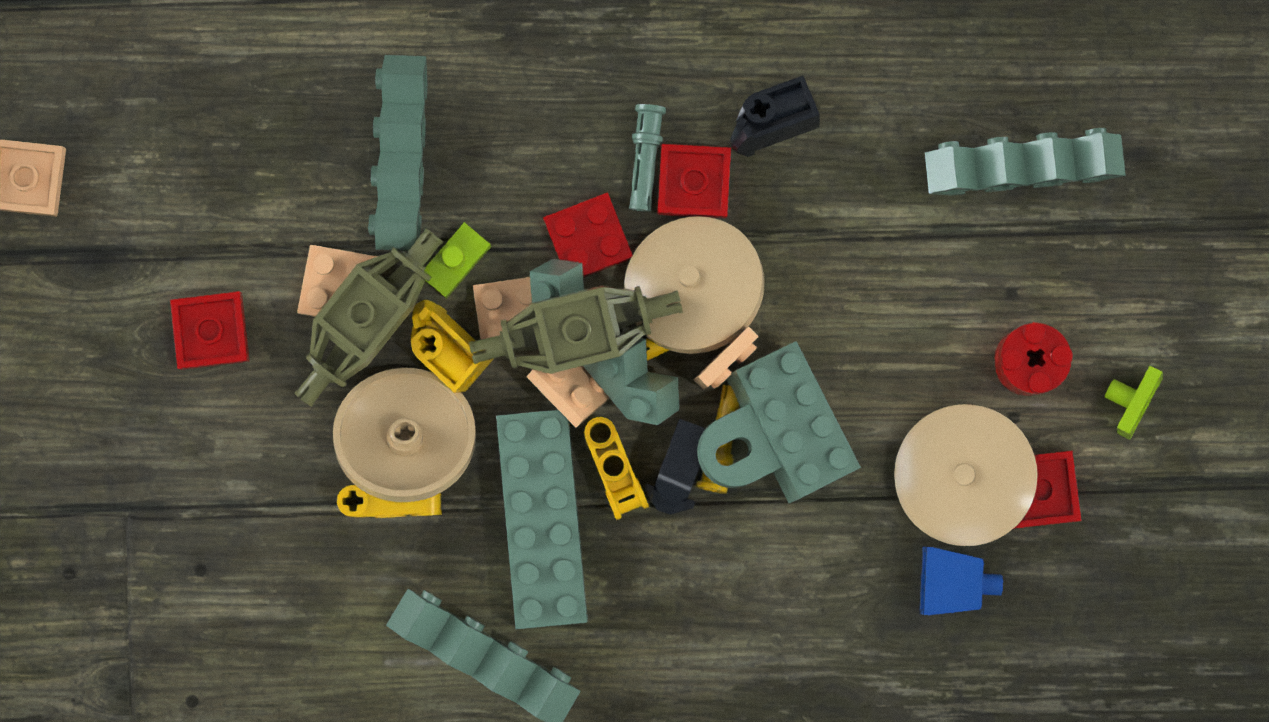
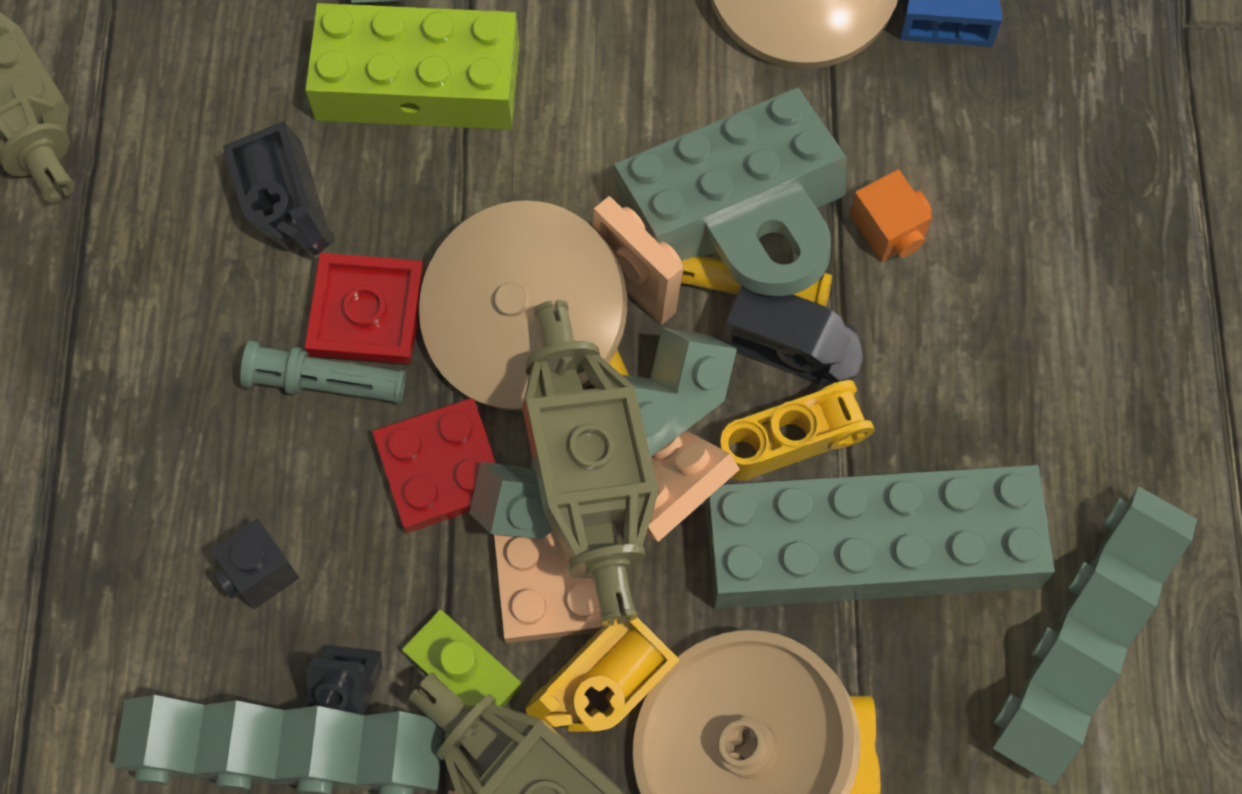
camera: 90 degrees left, 15 degrees down
none -> black brick [211,518,299,610]
none -> black bracket [305,646,383,714]
none -> lime brick [306,3,519,130]
none -> orange brick [849,169,933,262]

